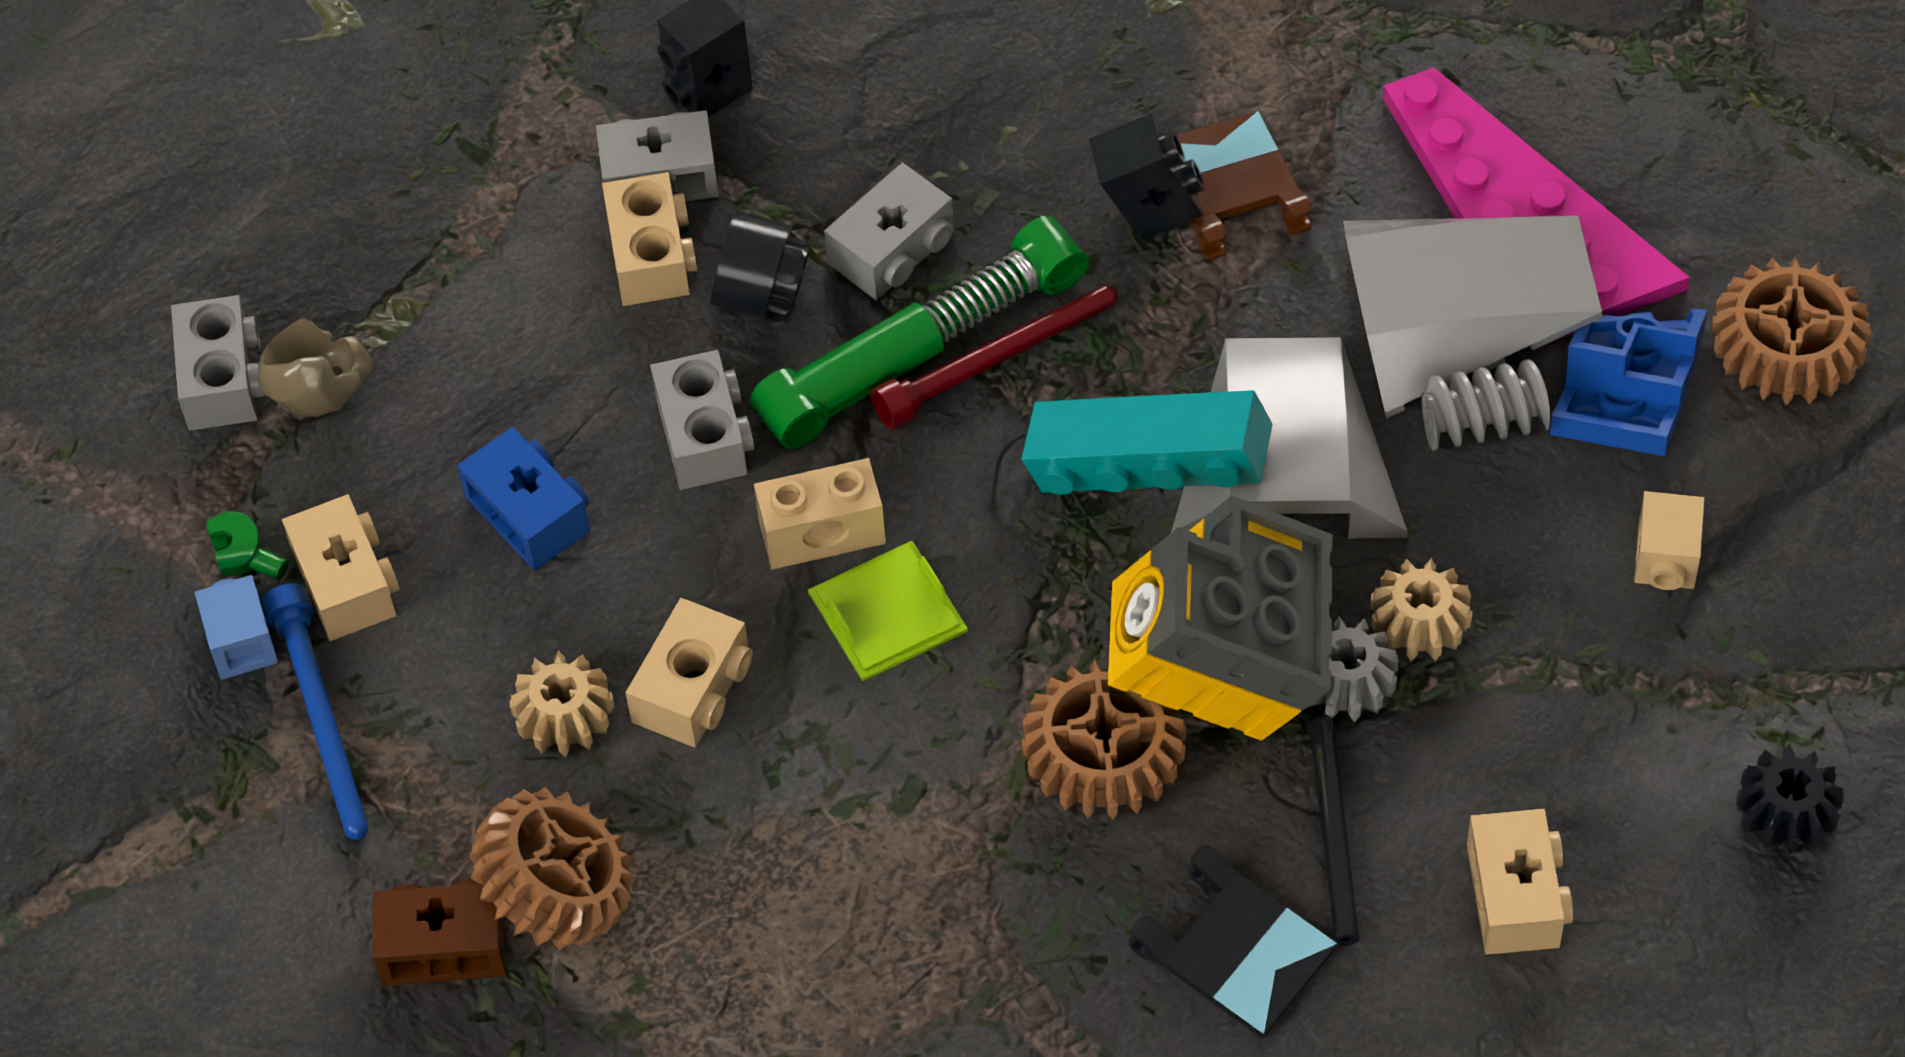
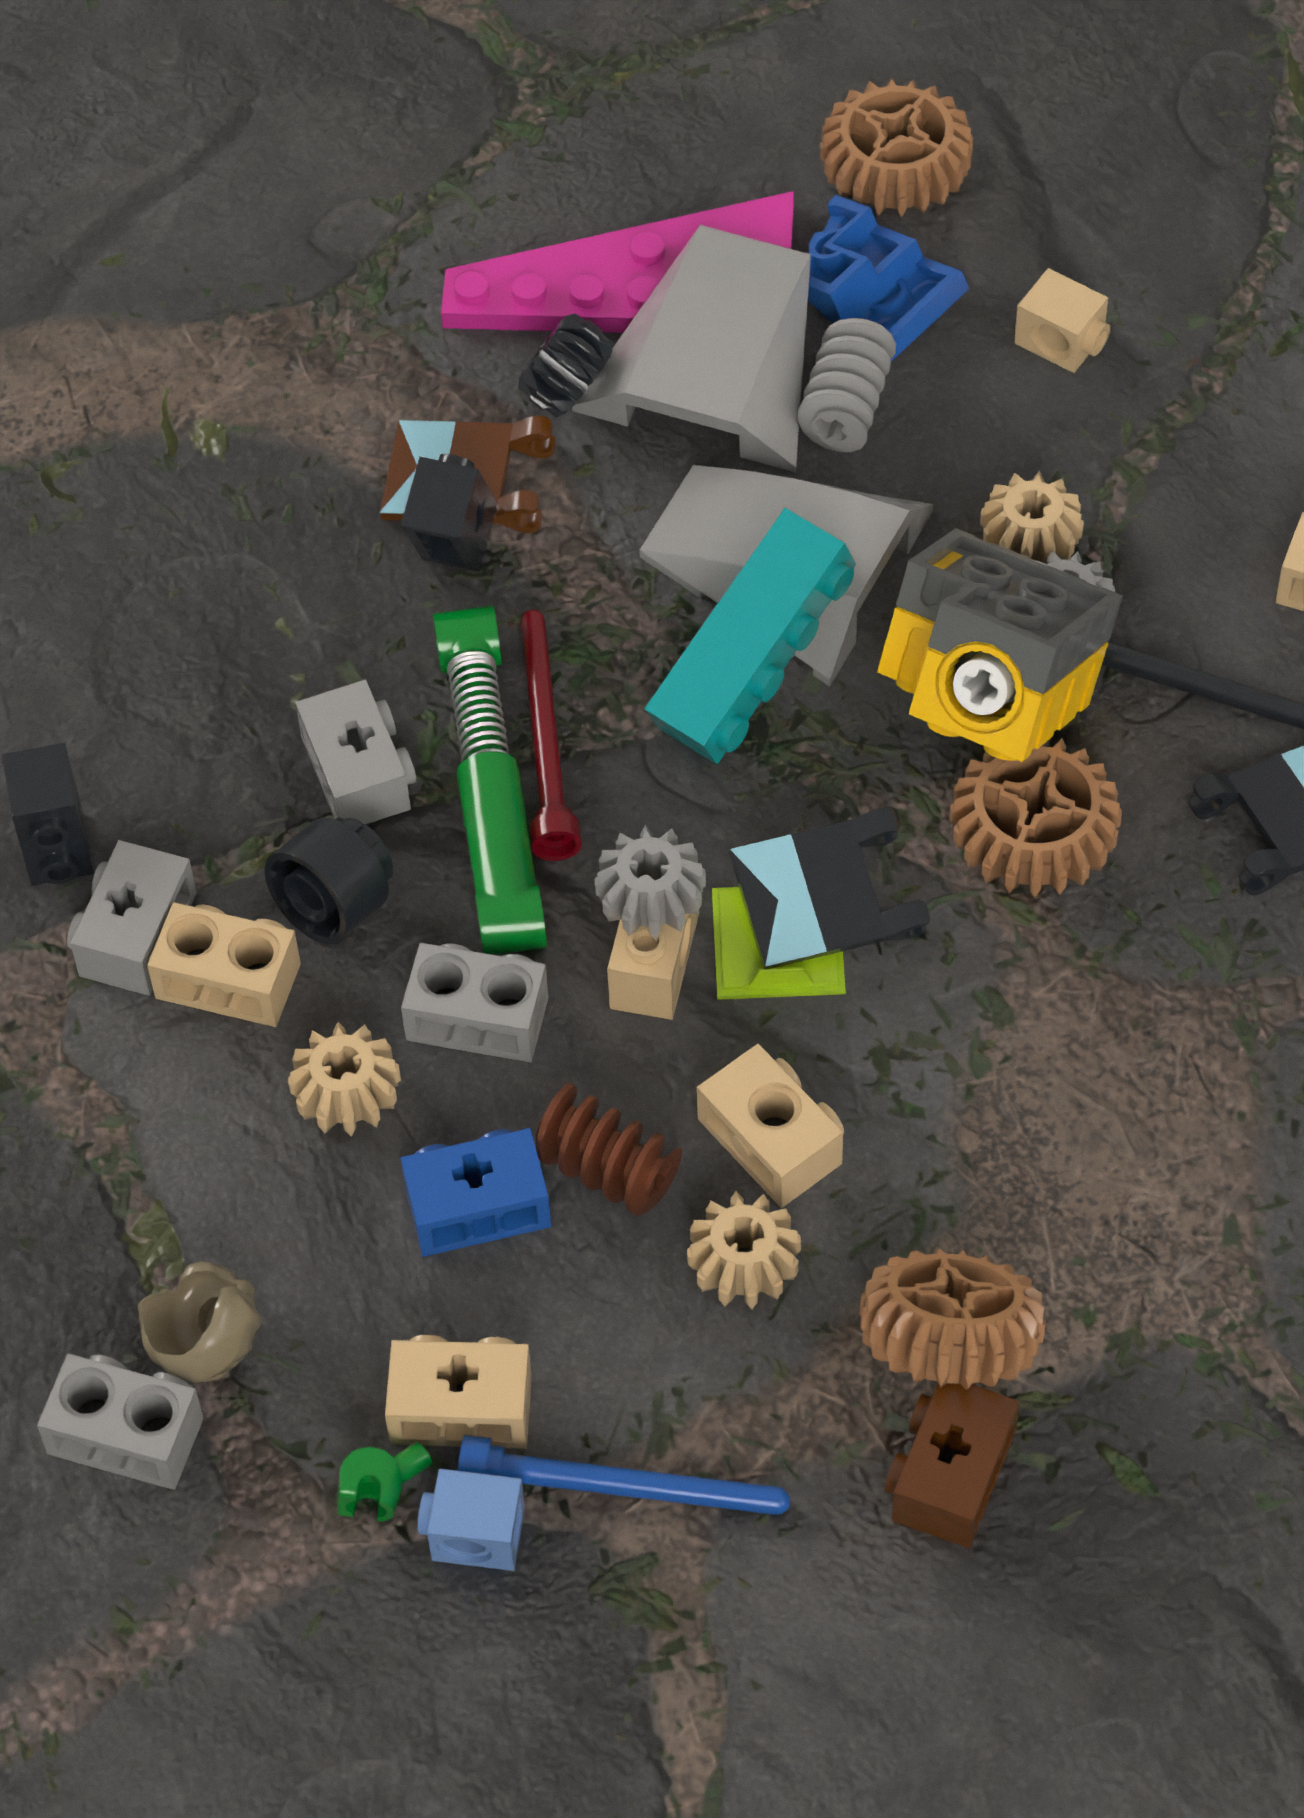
camera: 65 degrees left, 0 degrees up
none -> tan gear [288,1022,401,1137]
none -> black gear [518,313,612,417]
none -> copper piece [536,1082,682,1216]
none -> light grey gear [594,824,706,940]
none -> black flag [729,806,930,969]

